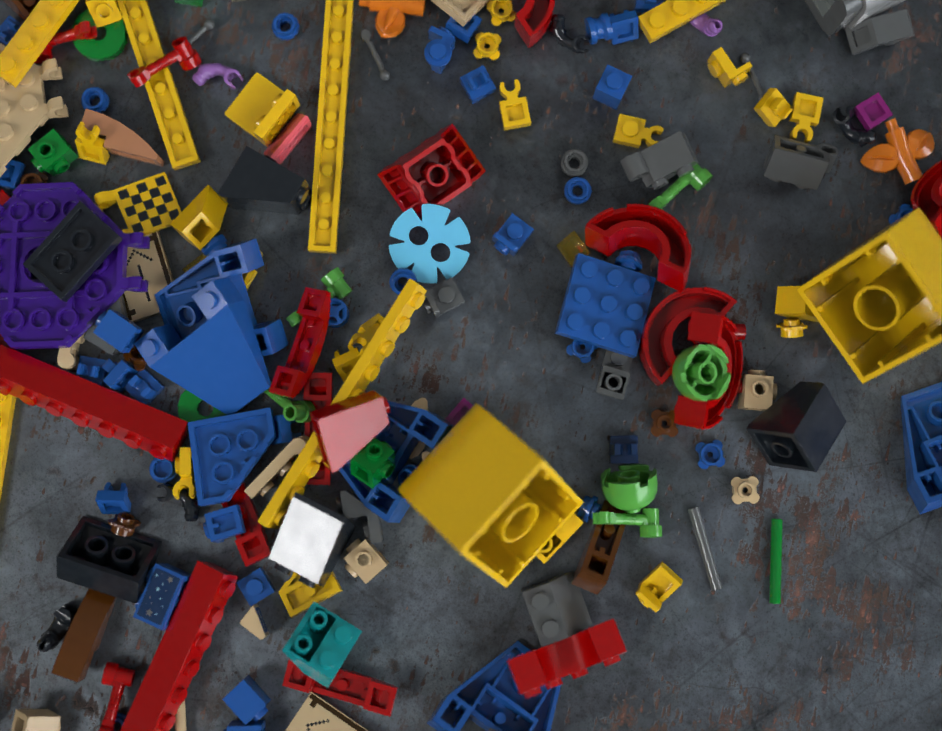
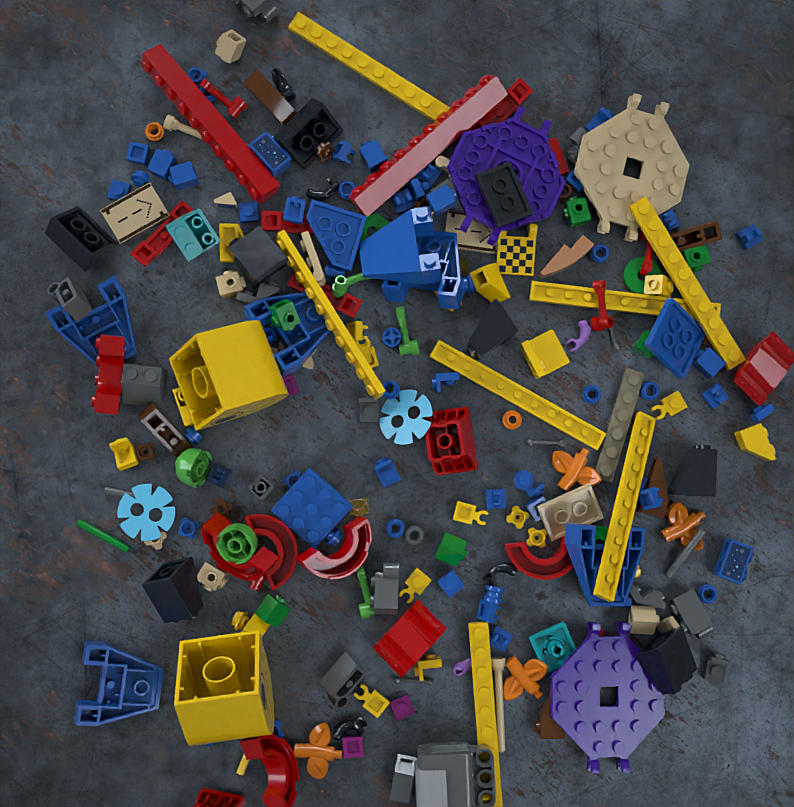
camera: 115 degrees right, 0 degrees up
yellow plate [75,121,110,165] -> none
yellow plate [172,447,196,499] -> none
coral slope [263,113,312,165] -> none
red slope [269,287,331,399] -> none
slope [309,390,390,473] -> none
bright green brick [593,508,662,538] -> none
yellow tile [753,88,792,127] -> none
none -> medium azure piece [117,484,175,541]
none -> reddish brown plate [135,442,156,462]
none -> green brick [255,593,291,628]
none -> blue brick [360,140,387,173]
none -> red slope [373,599,447,677]
none -> magenta plate [390,694,415,721]
none -> blue bracket [432,372,459,394]
none -> green brick [435,532,467,567]
none -> orange plate [502,410,522,430]

